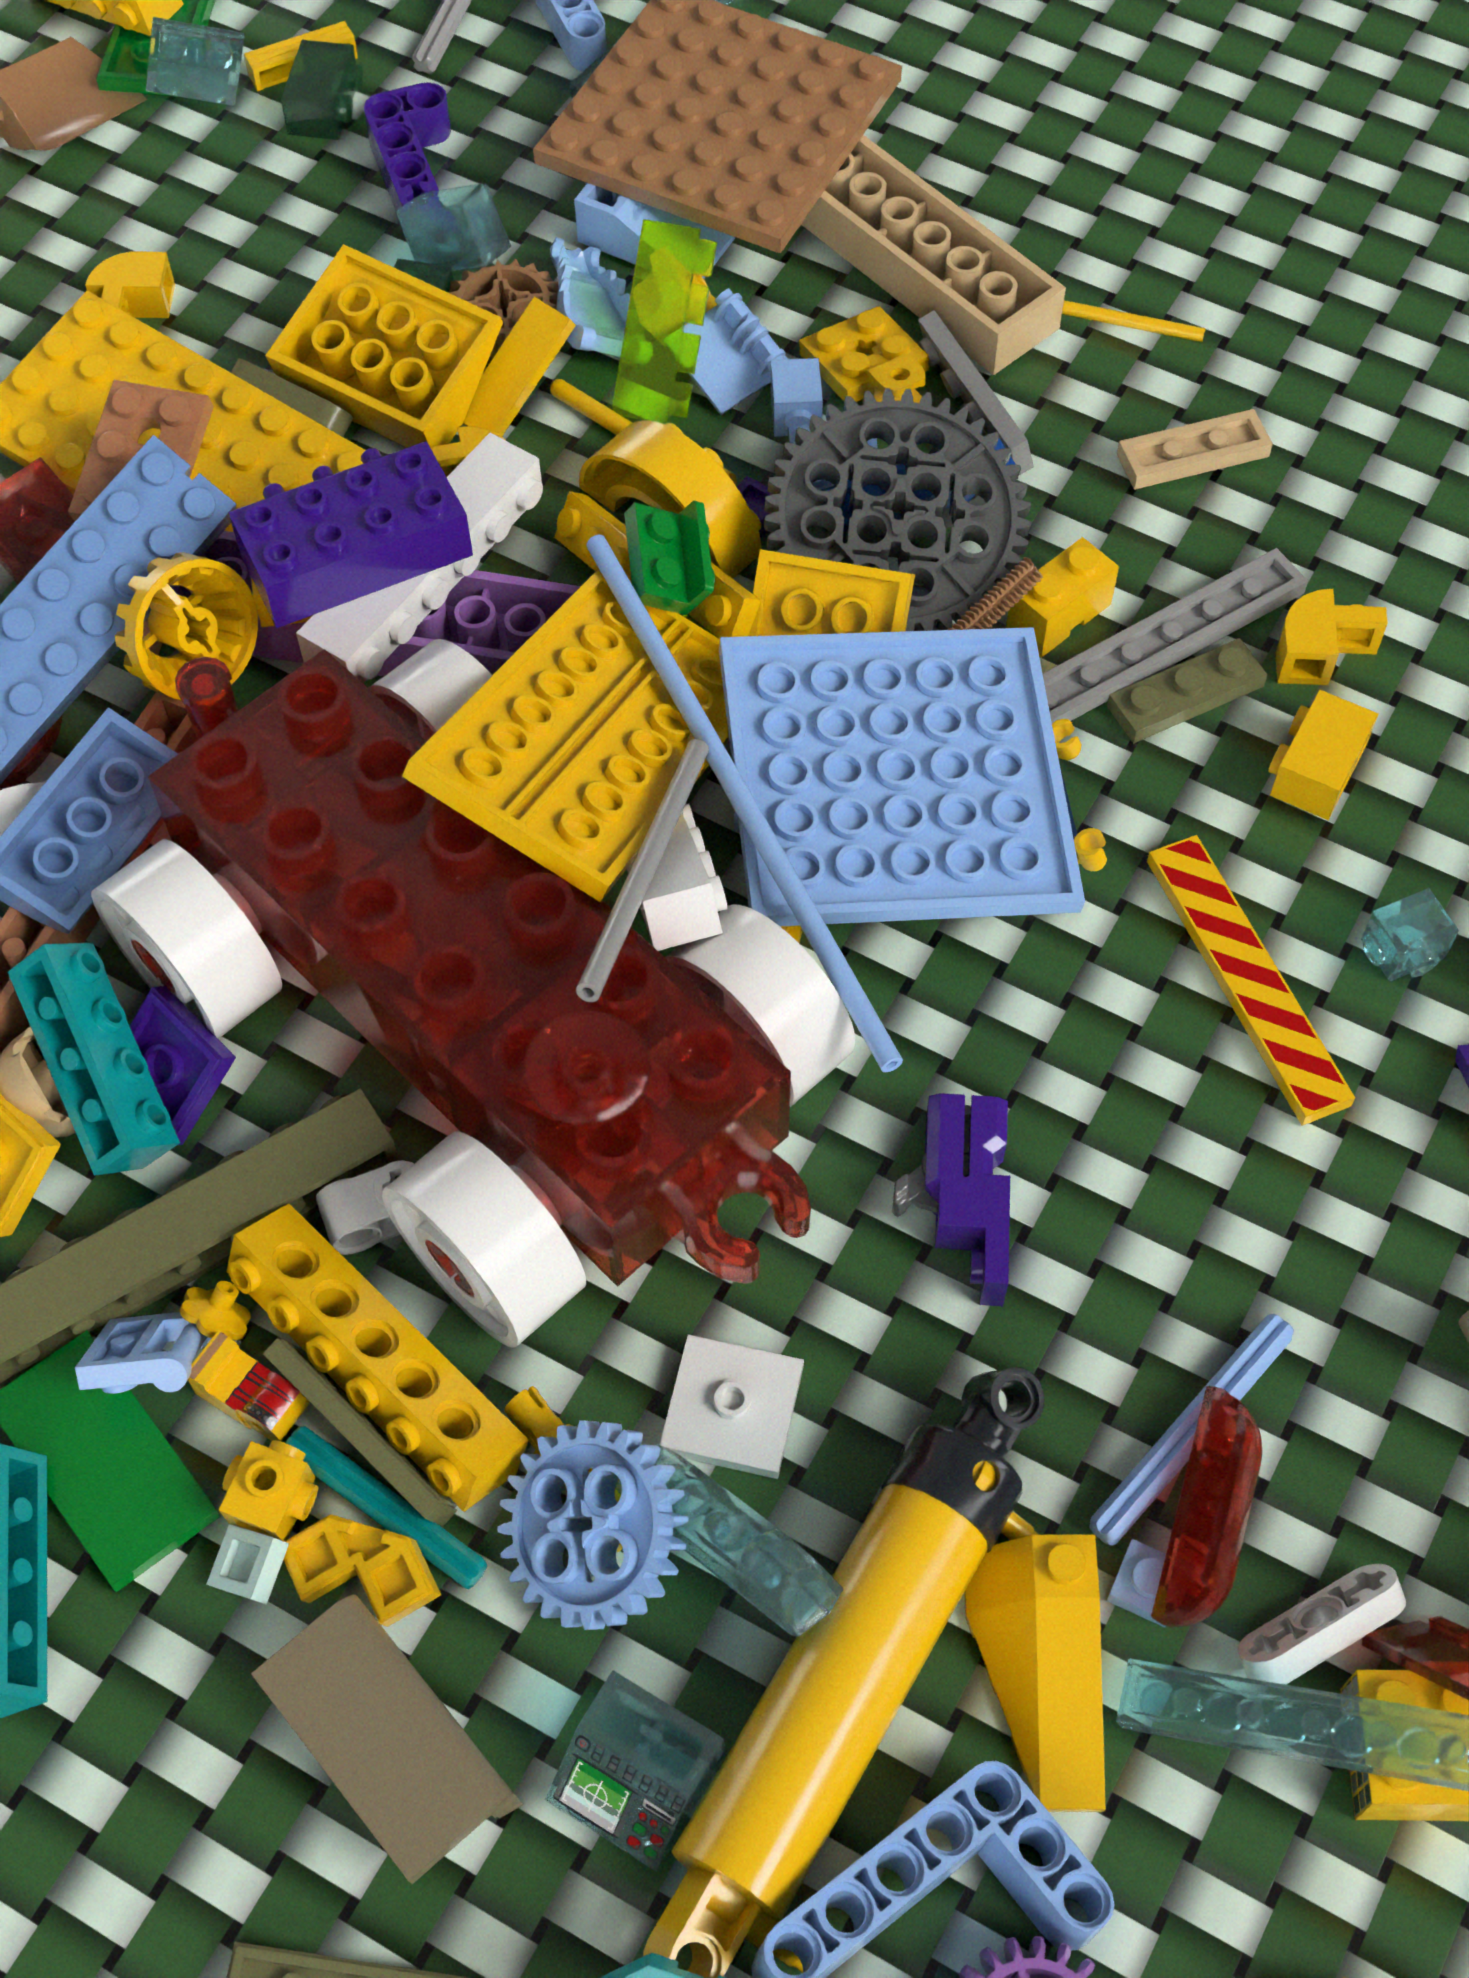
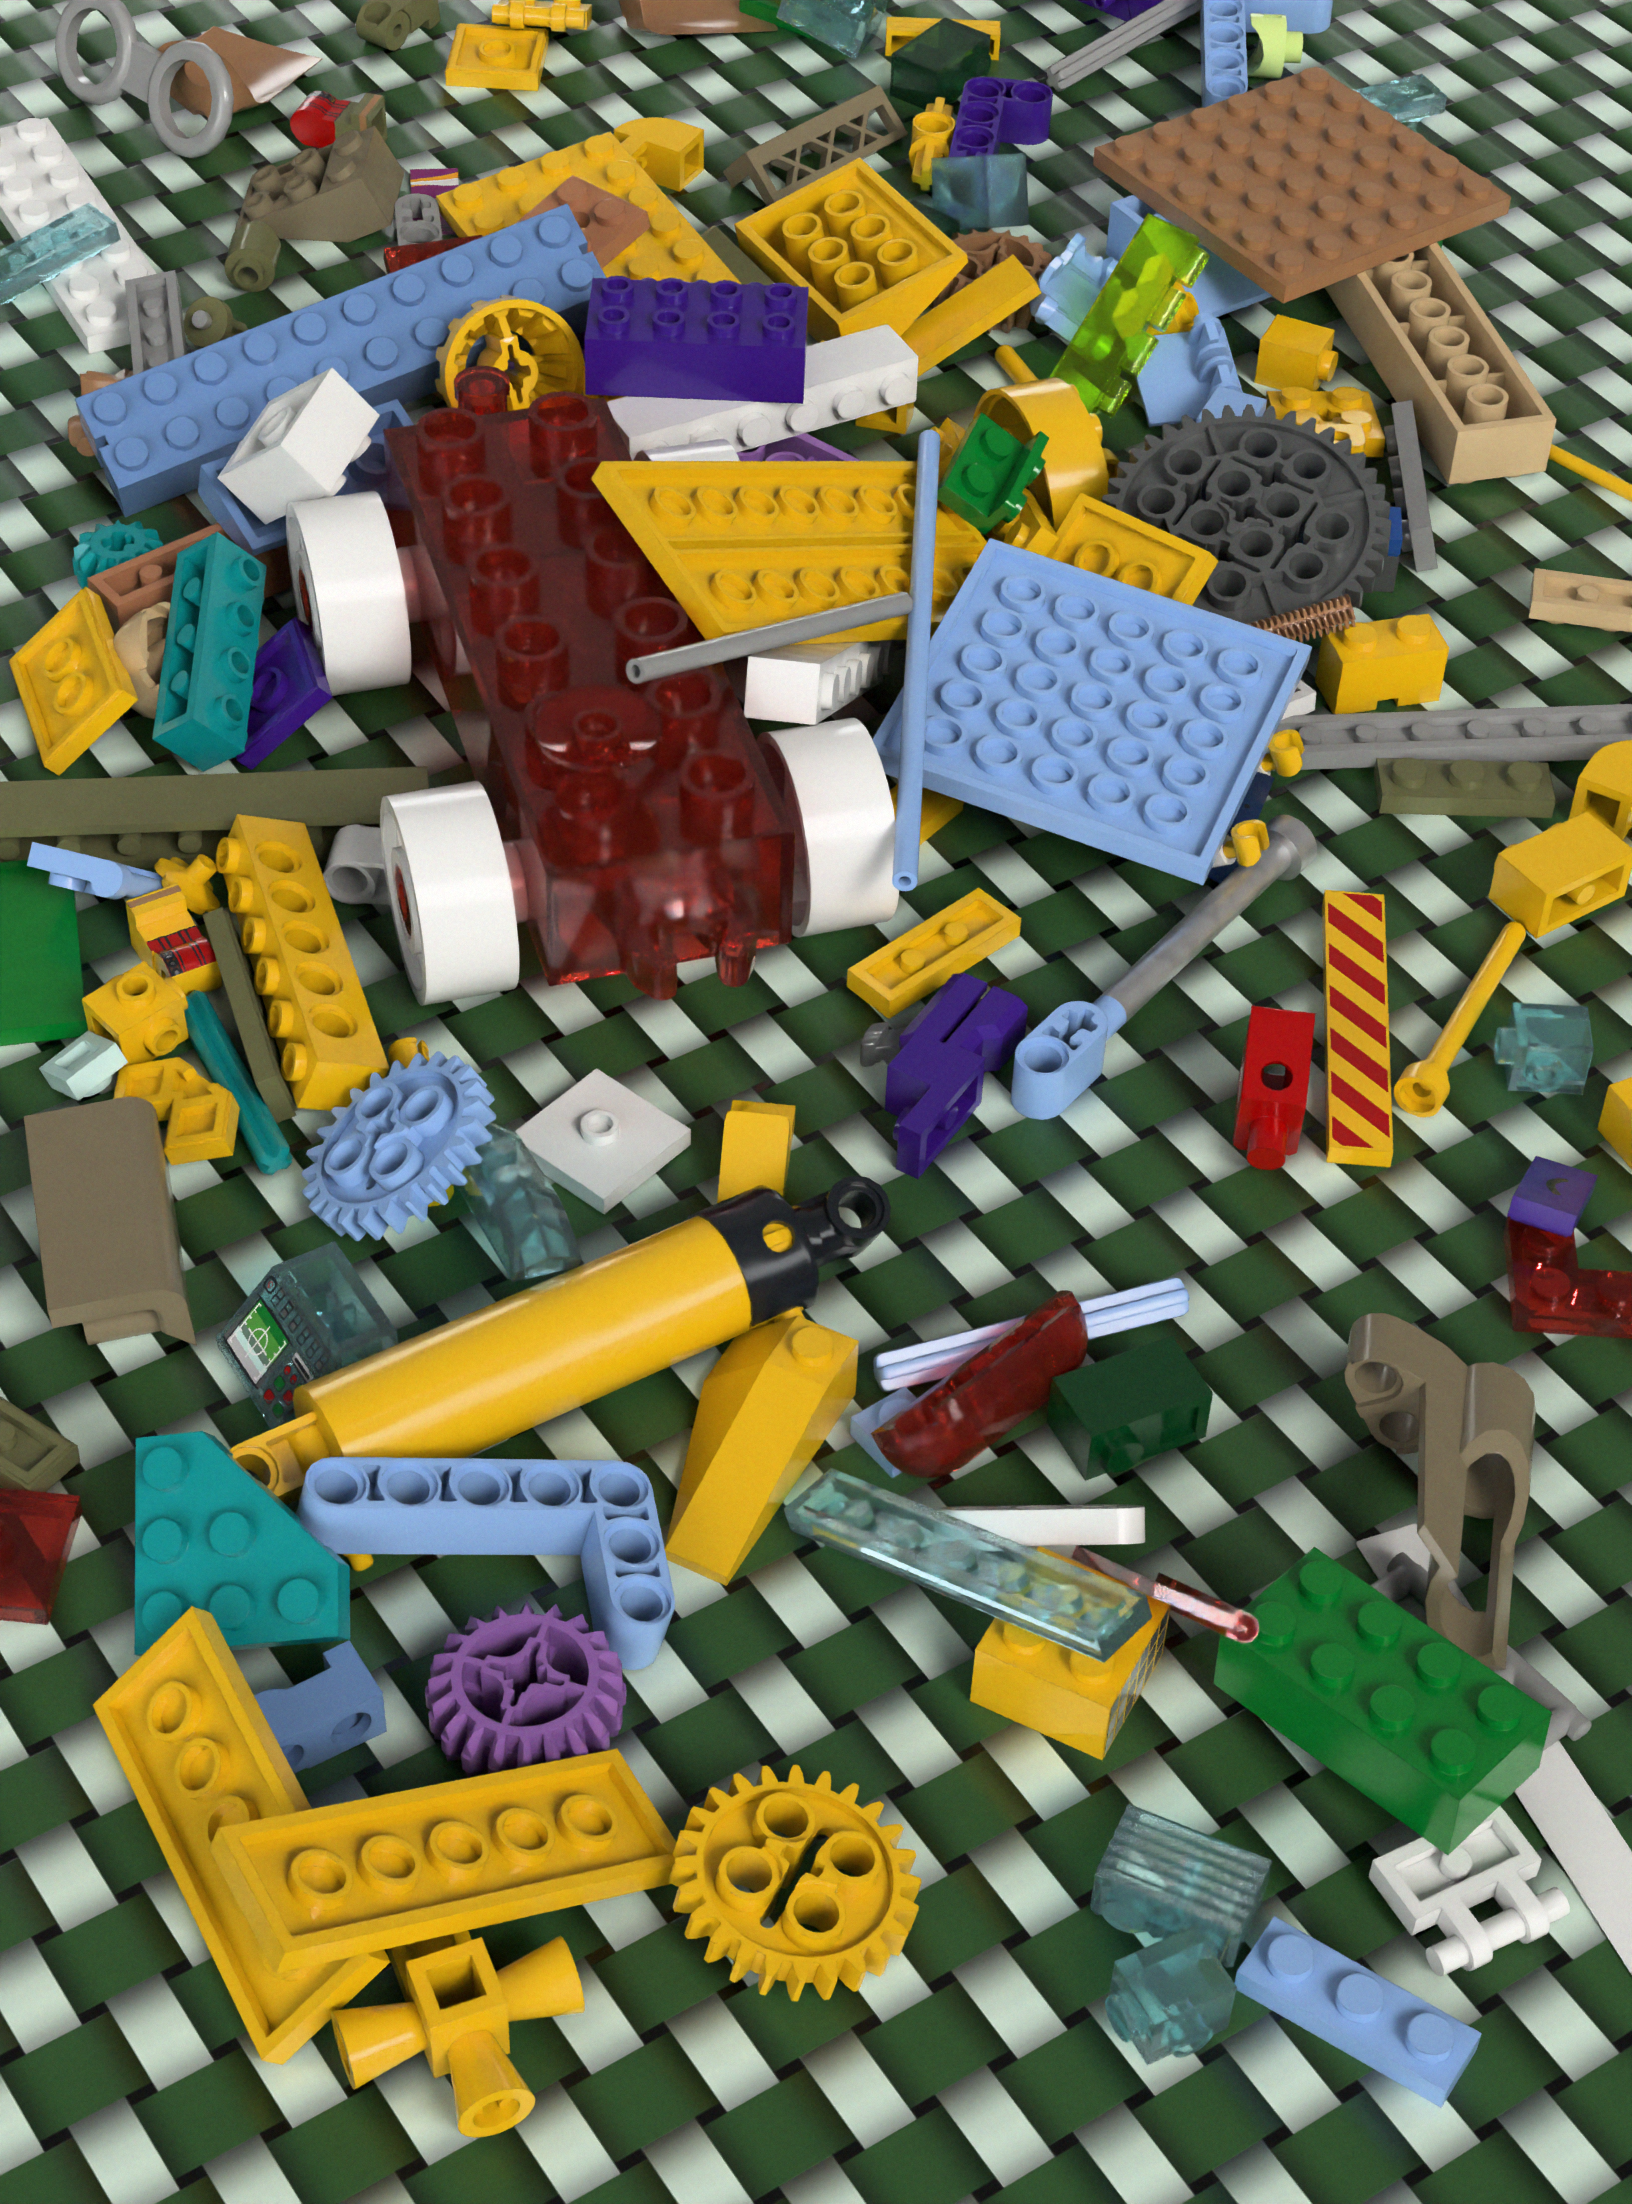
camera: 25 degrees right, 15 degrees down
none -> white brick [217,368,380,525]
none -> yellow slope [717,1100,796,1203]
none -> dark tan fence [723,84,908,206]
none -> yellow plate [847,887,1021,1019]
none -> yellow axle [909,97,955,191]
none -> piece [1011,815,1317,1120]
none -> dark green brick [1047,1336,1213,1481]
none -> red torso [1233,1006,1316,1170]
none -> yellow brick [1254,314,1338,391]
none -> yellow piece [1394,922,1526,1118]

